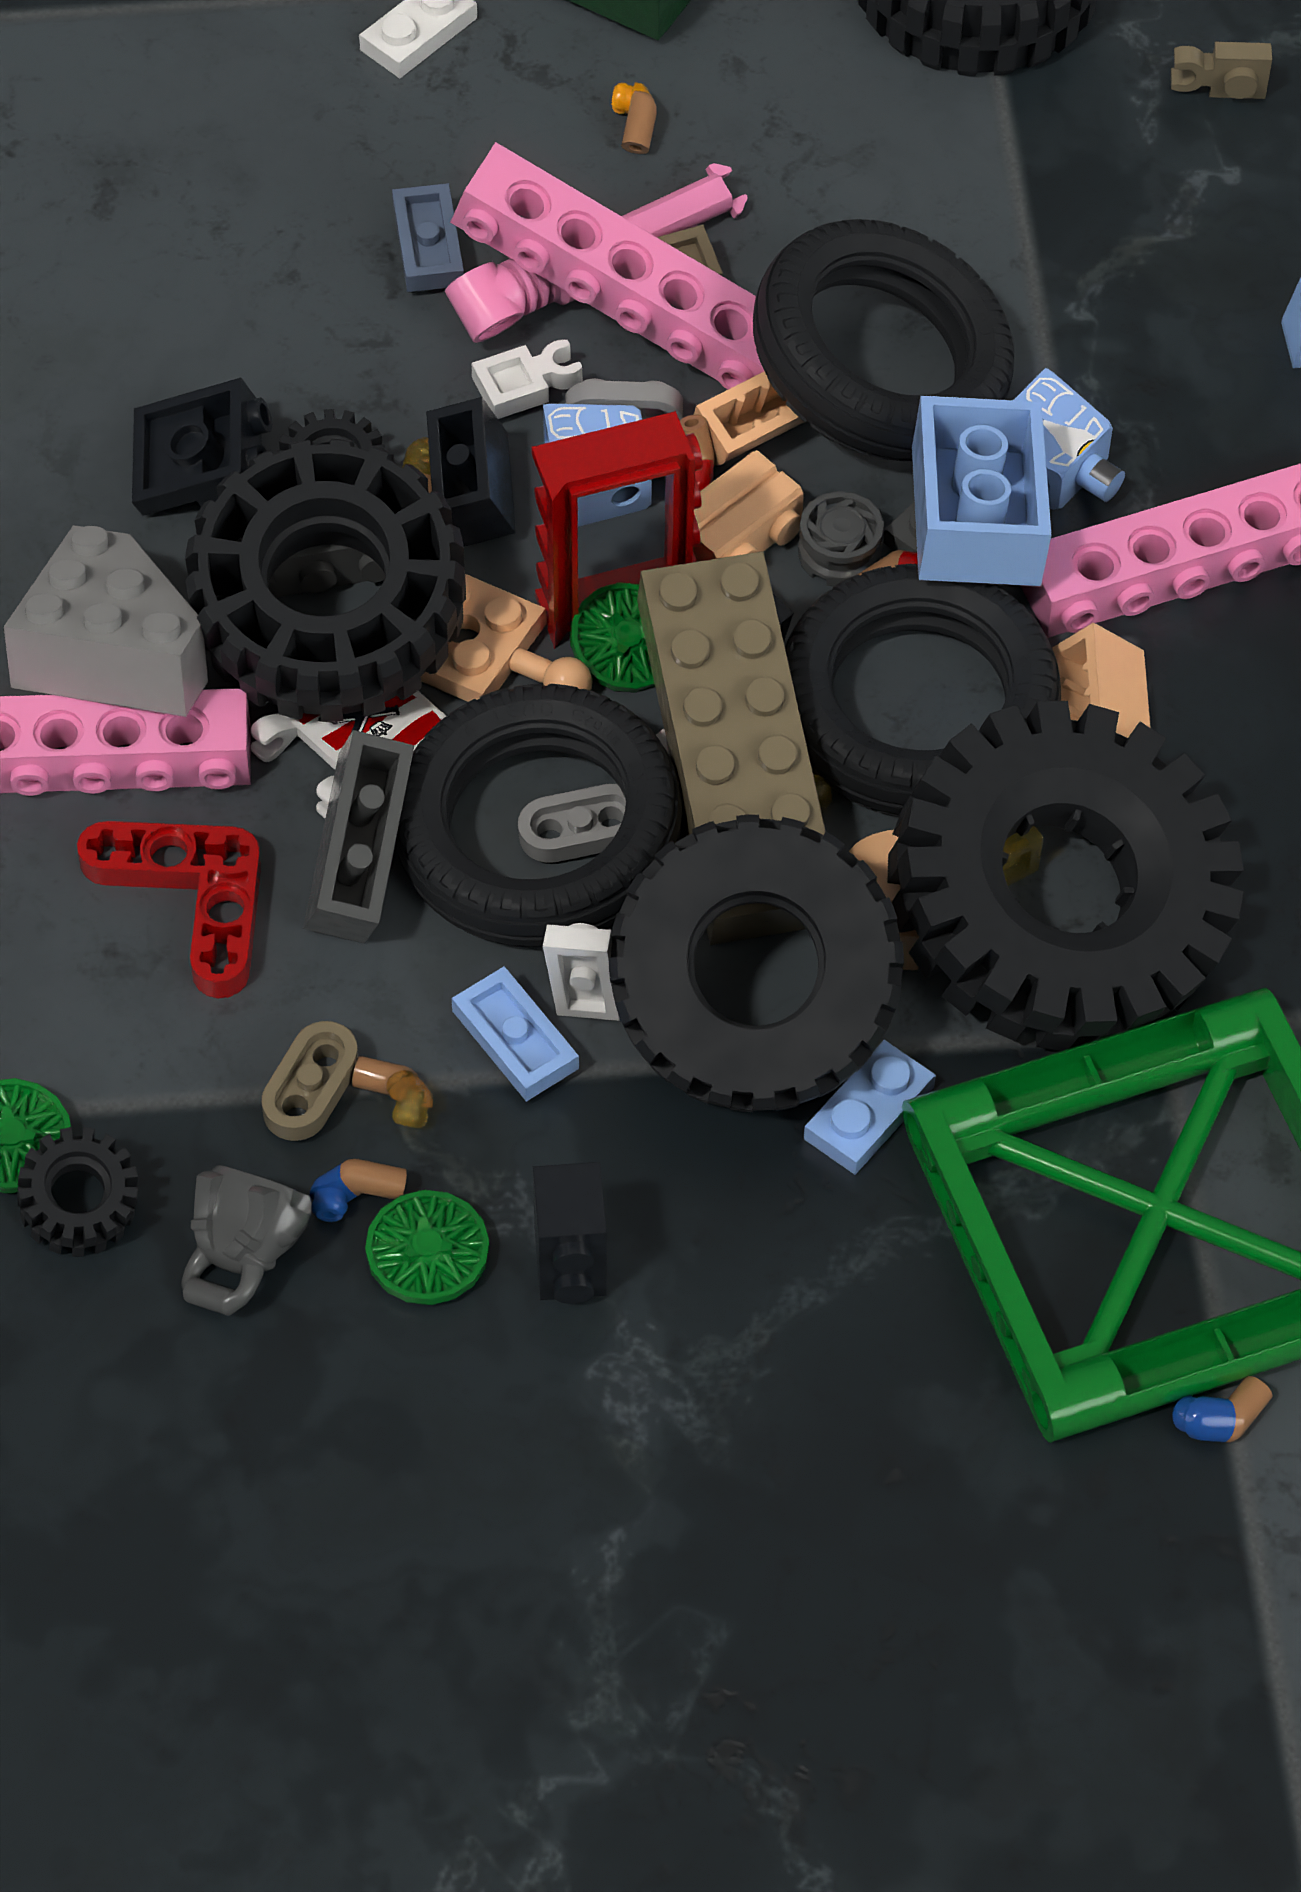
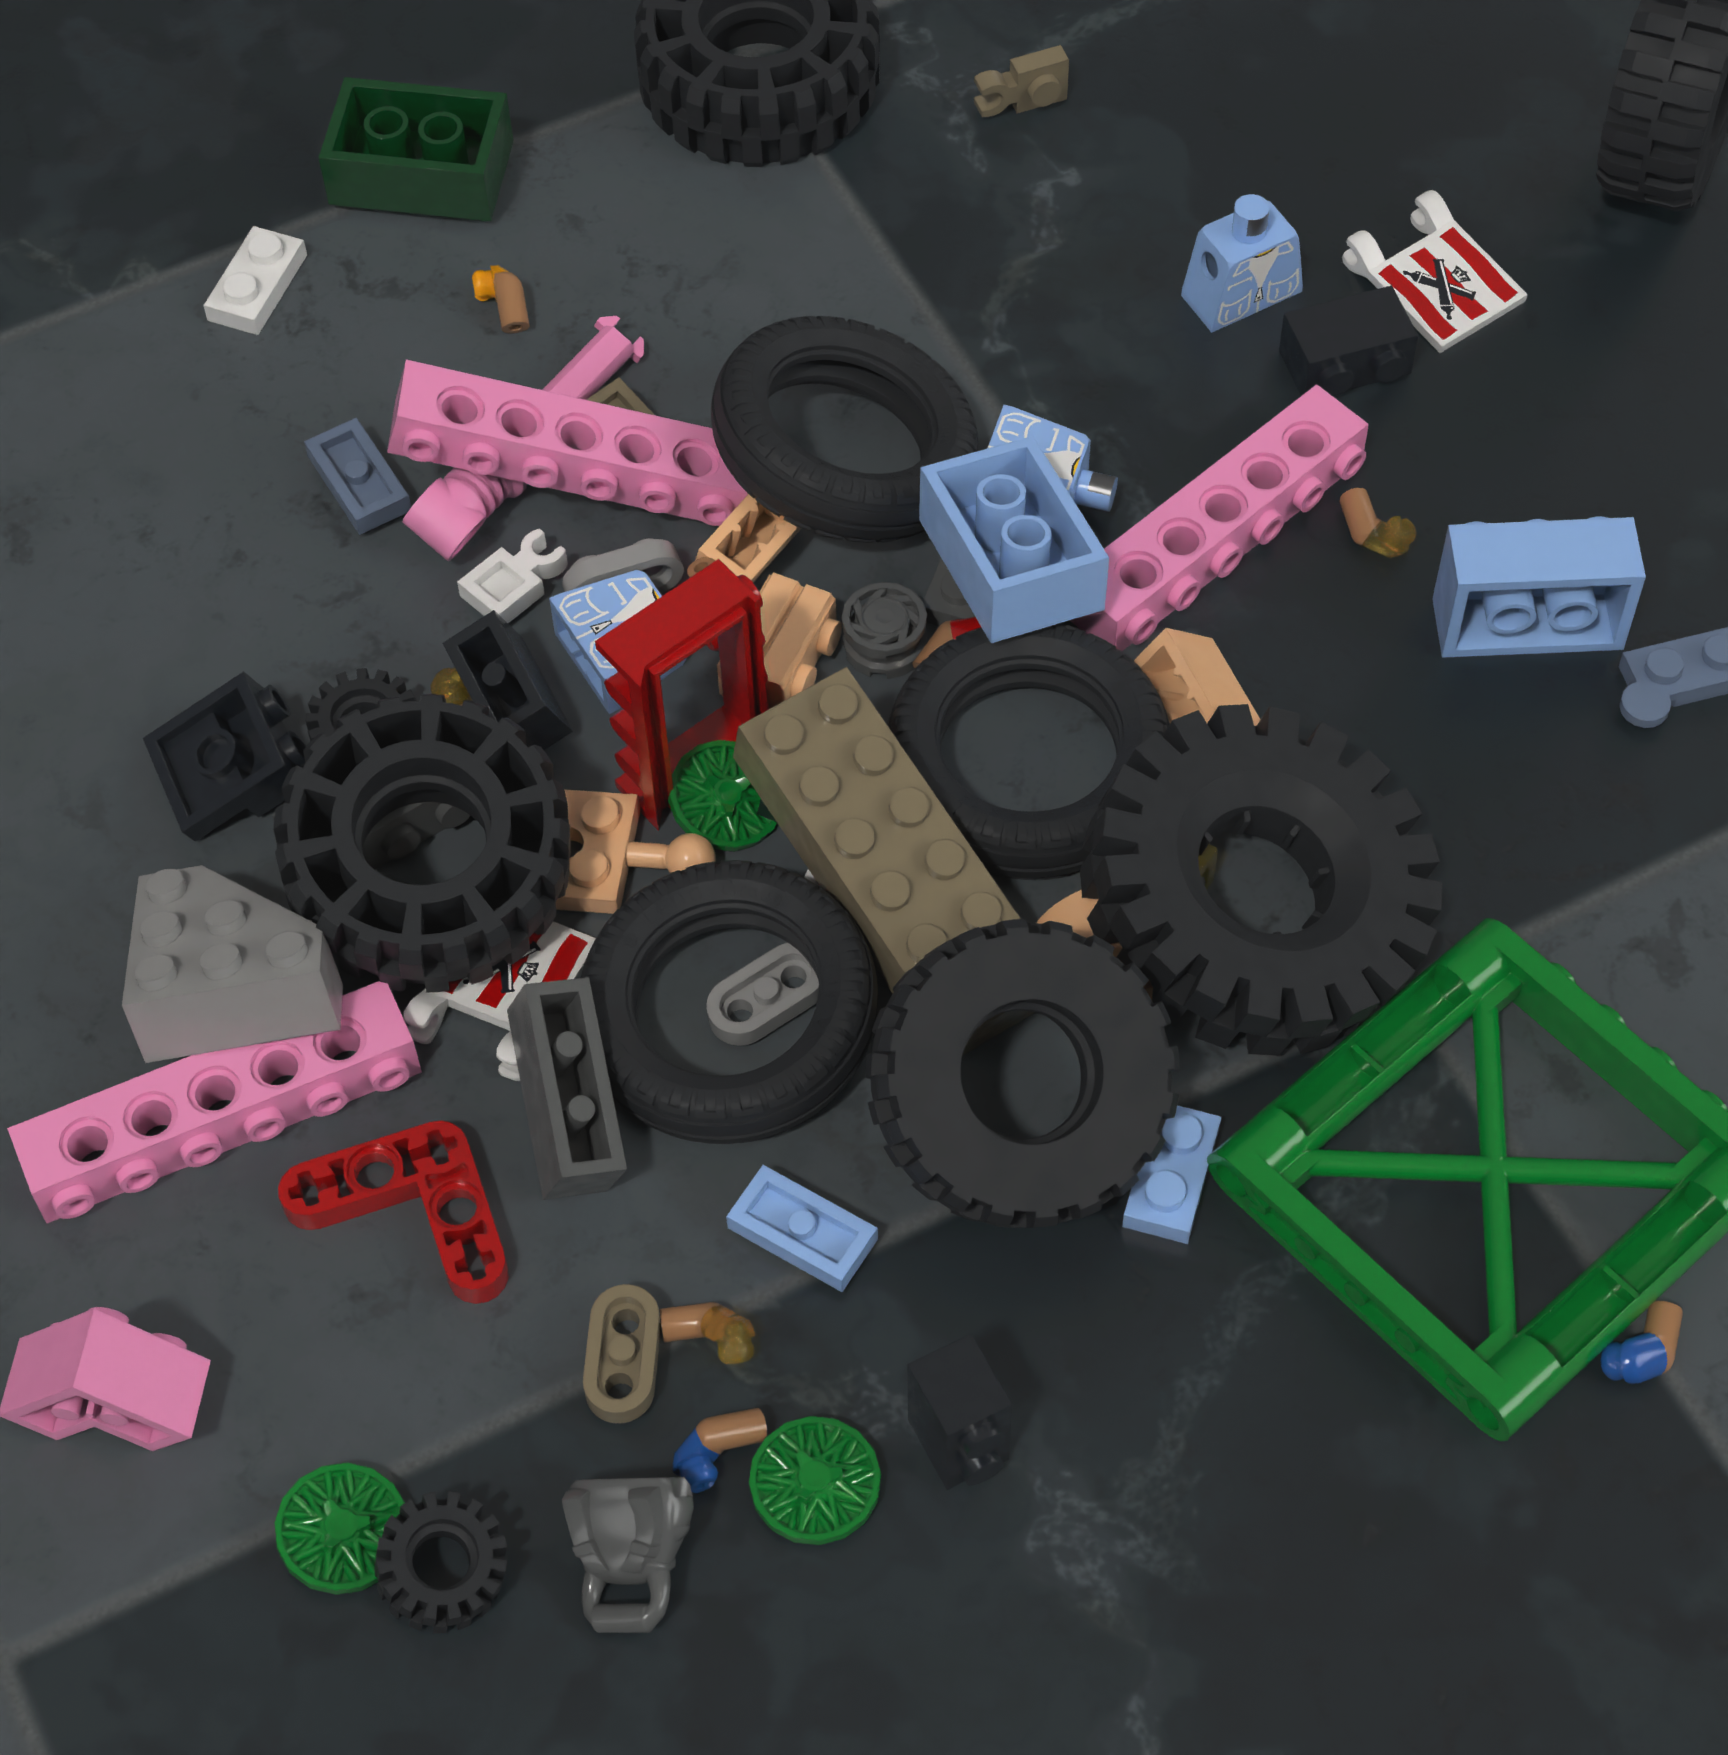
camera: 20 degrees left, 0 degrees up
white plate [543,923,620,1021] -> none

